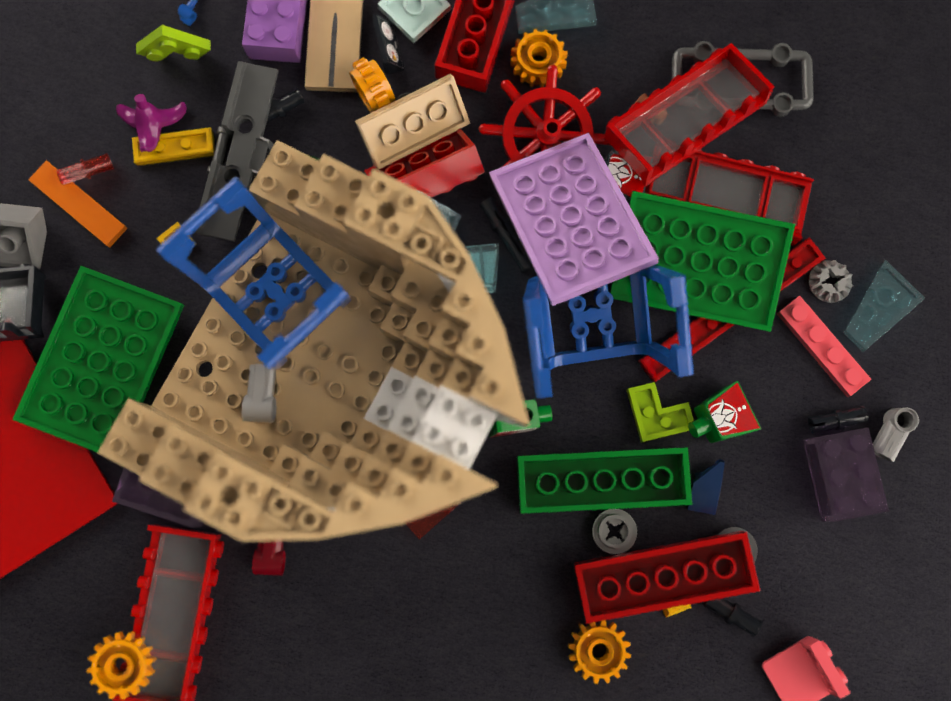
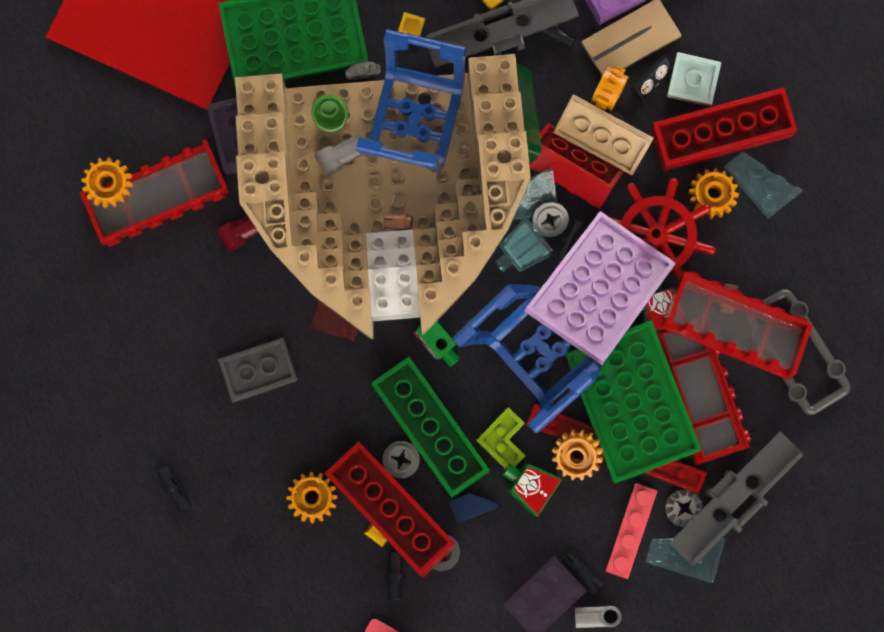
camera: 60 degrees right, 0 degrees up
none -> dark grey tile [218,337,298,403]
none -> bright green piece [311,94,348,132]
none -> light grey gear [345,62,381,80]
none -> nougat pin [383,213,413,230]
none -> light grey gear [532,201,569,237]
none -> light orange gear [552,429,603,480]
none -> dark grey piece [669,431,804,566]

